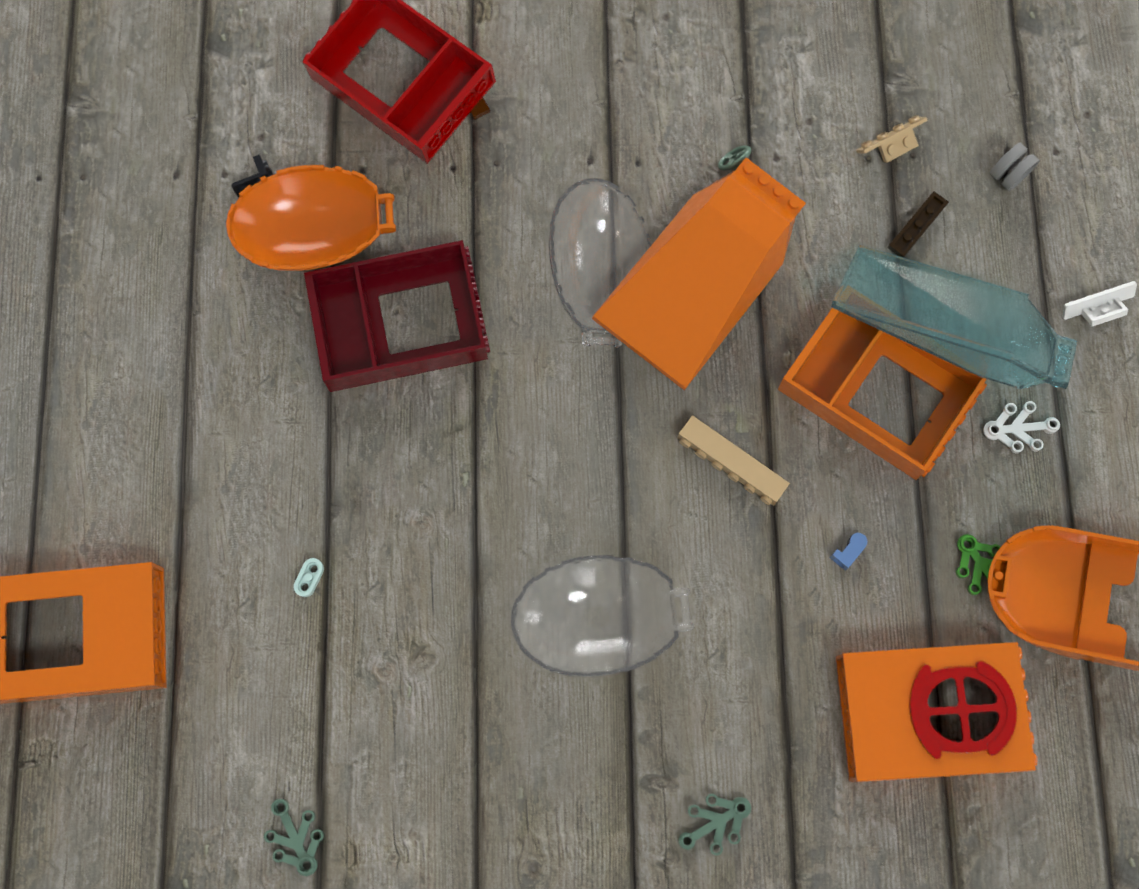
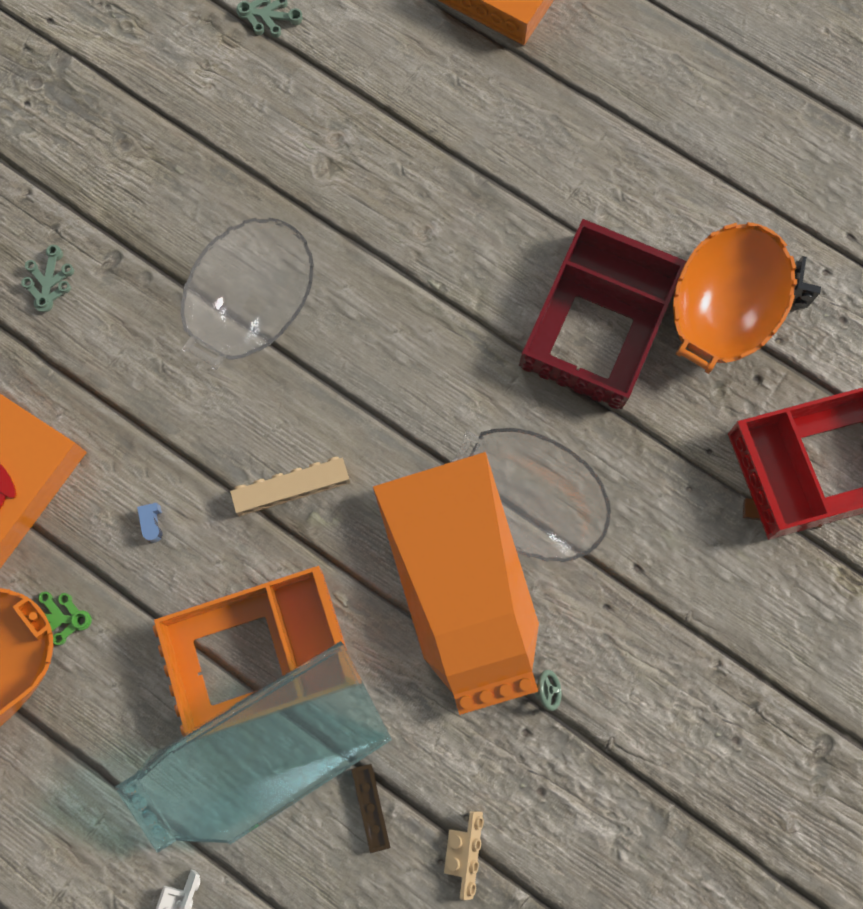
camera: 120 degrees right, 0 degrees up
light aqua plate [294,558,324,597] -> none
white plant [983,401,1060,454] -> none

